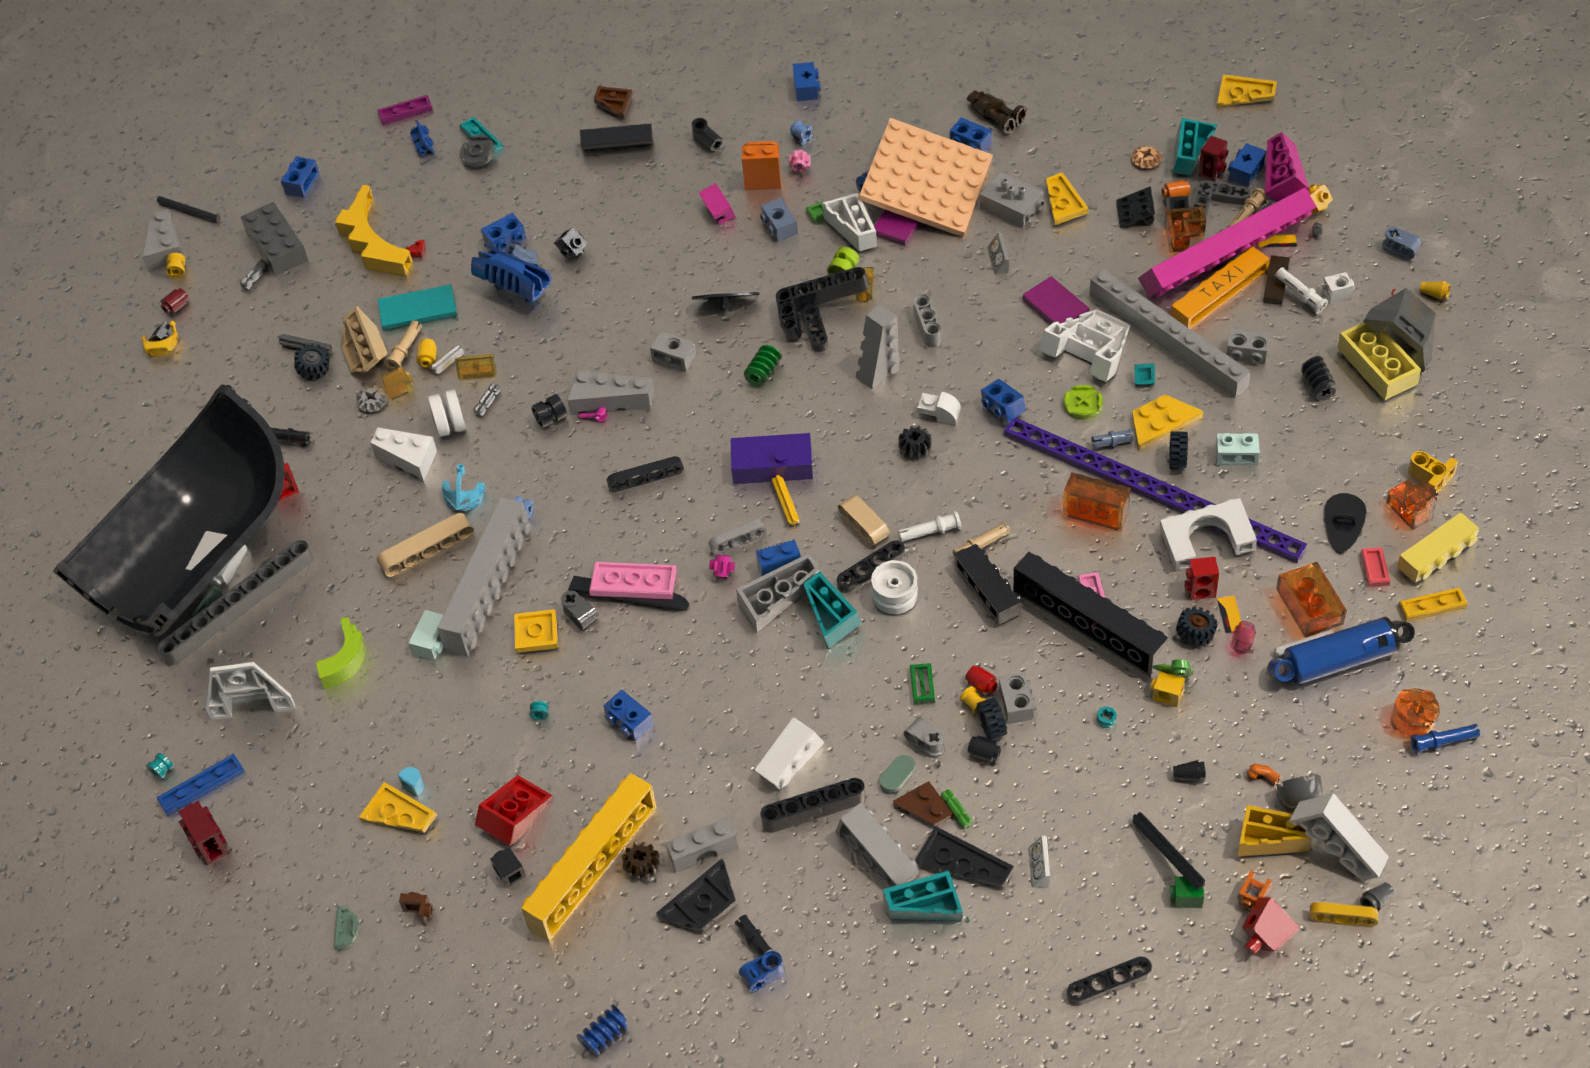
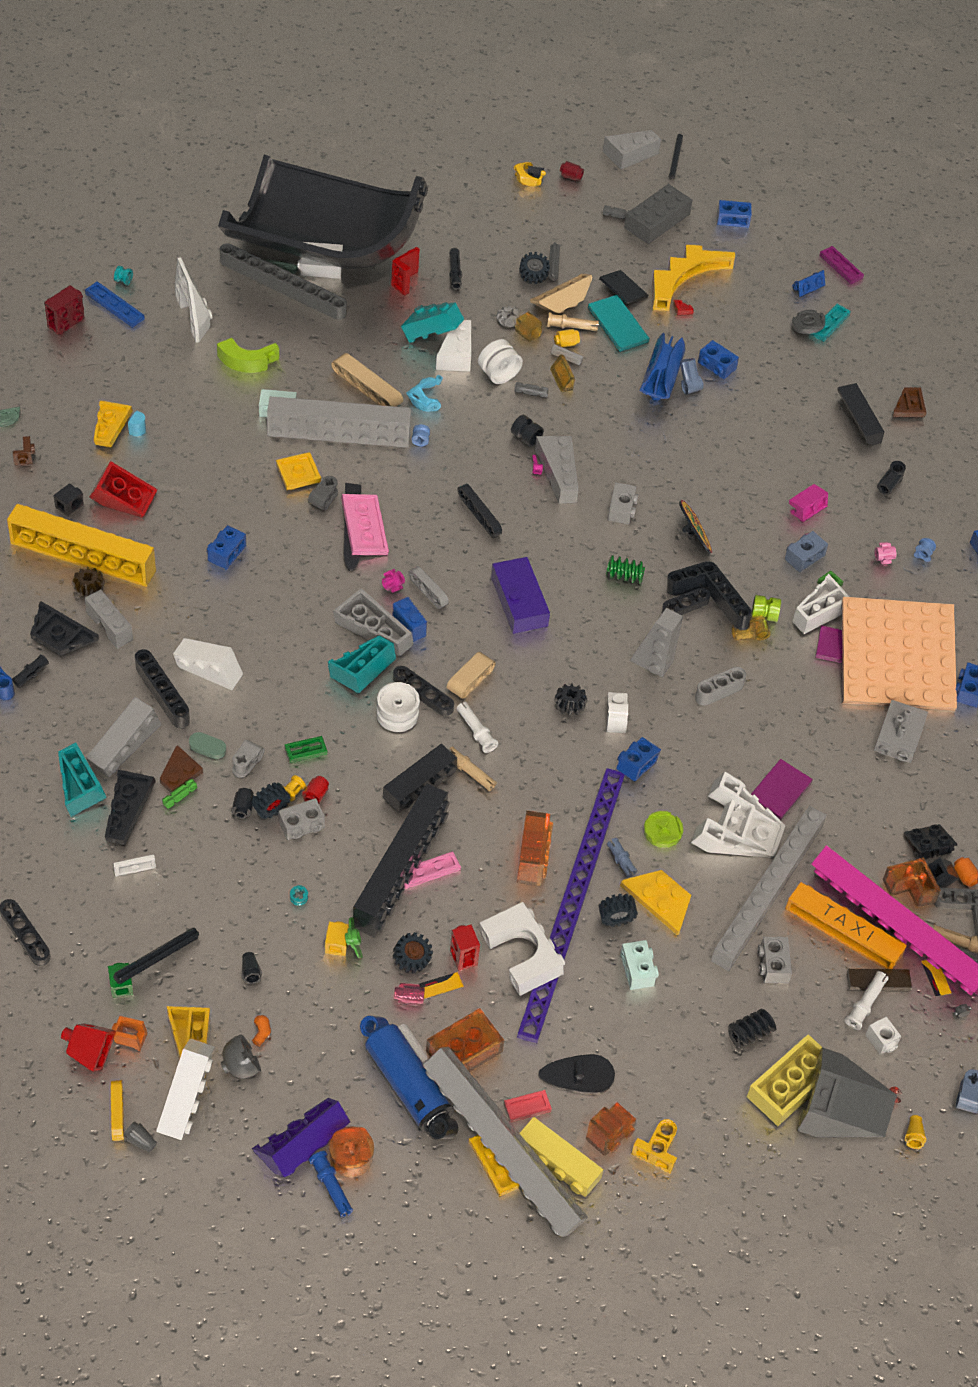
camera: 65 degrees right, 0 degrees up
yellow wheel [166,253,186,279] -> none
teal bush [529,701,549,720] -> none
black brick [554,227,588,259] -> none
orange brick [742,141,781,190] -> none
yellow axle [771,475,799,526] -> none
light grey slope [987,232,1009,274] -> none
yellow wing [1046,172,1088,226] -> none
teal plate [1134,363,1155,384] -> none
none -> dark purple wedge [252,1098,351,1178]
none -> teal wedge [401,302,464,343]
none -> light grey brick [423,1047,588,1237]
none -> black container [599,270,649,304]

